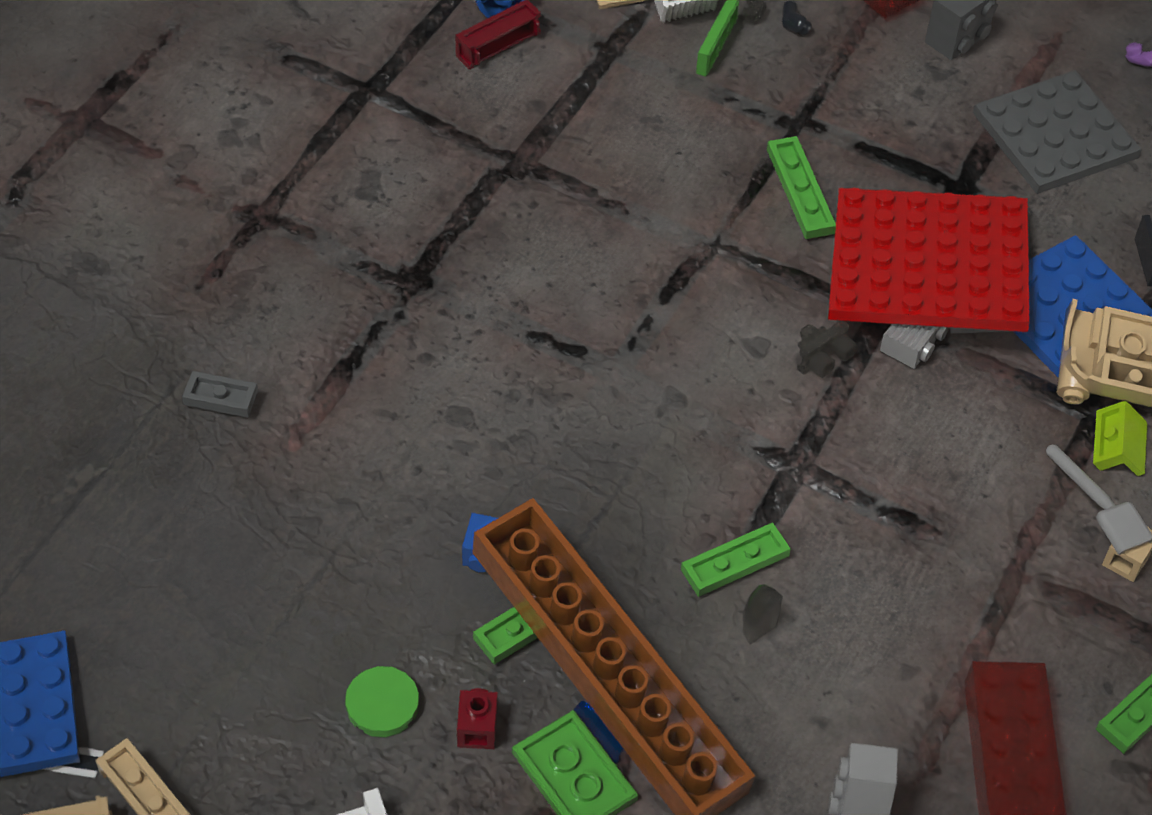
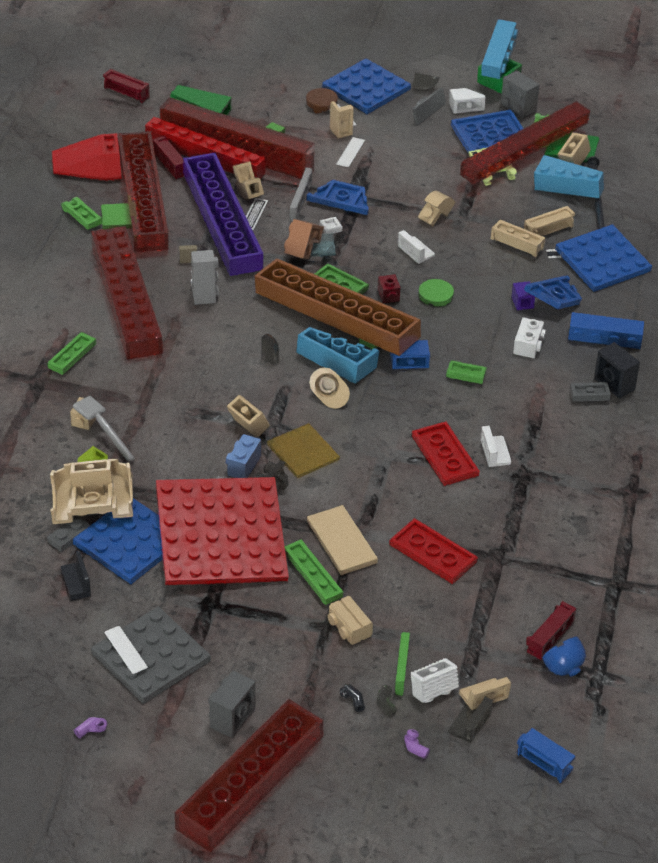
camera: 165 degrees right, 10 degrees down
bright green plate [681,522,791,597] -> none
none -> white sticker [105,626,147,674]
none -> medium blue brick [226,434,261,478]
none -> tan brick [227,395,270,437]
none -> clear yellow piece [267,423,340,478]
none -> dark azure wedge [296,327,379,383]
none -> tan tile [307,505,378,575]
none -> tan piece [309,367,350,409]
none -> tan brick [328,596,373,645]
none -> red tile [389,518,478,584]
none -> red tile [412,421,480,486]
none -> bright green plate [446,360,487,384]
none -> white panel [481,426,511,467]
none -> dark purple brick [511,281,535,310]
none -> white brick [513,318,546,358]
none -> blue wing [524,275,582,309]
none -> blue brick [568,312,644,349]
none -> black brick [594,342,640,399]

